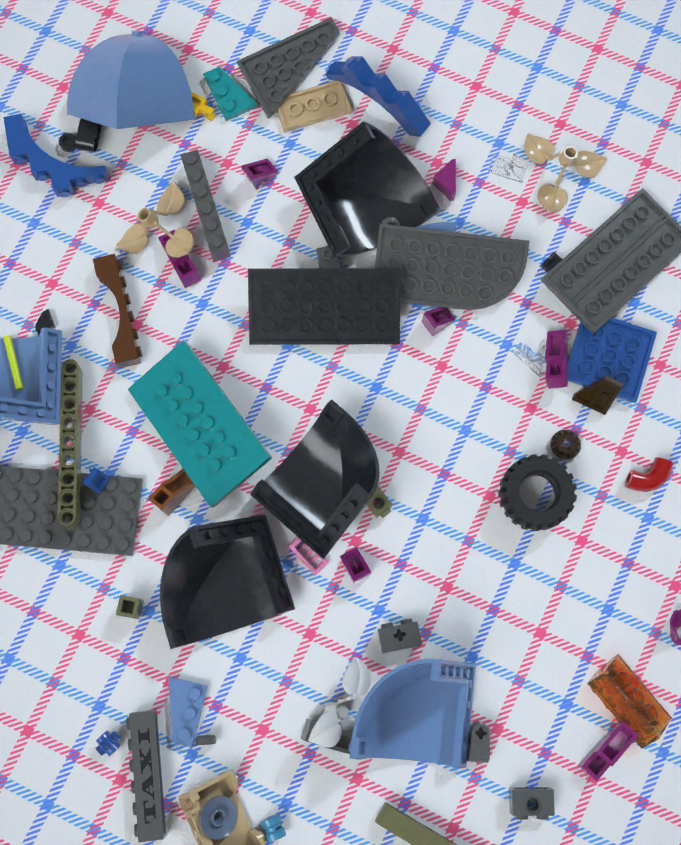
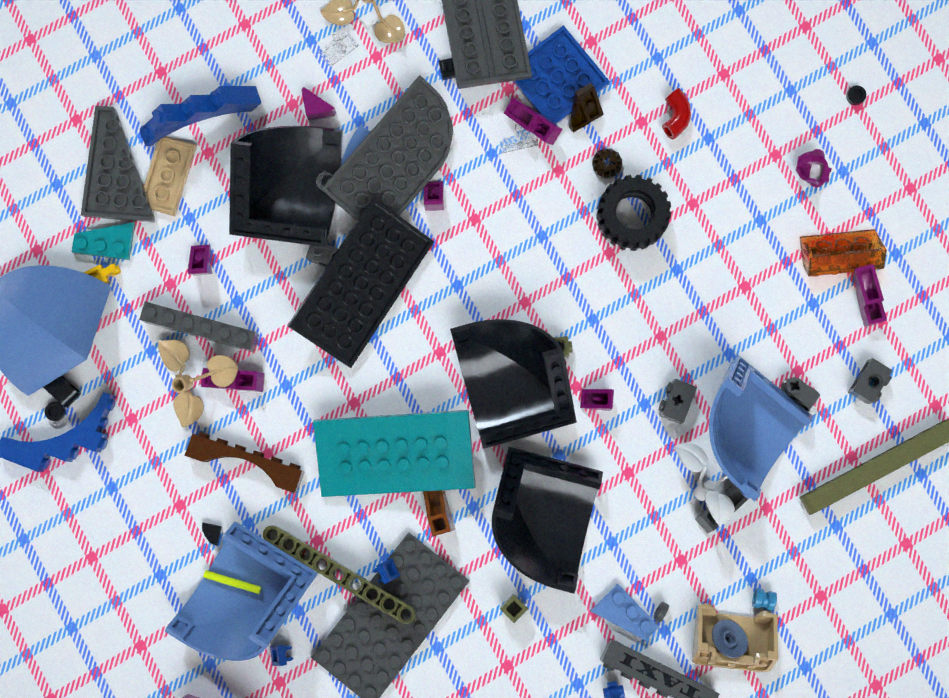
camera: 55 degrees left, 5 degrees up
bright pink slope [287,536,329,575] -> none

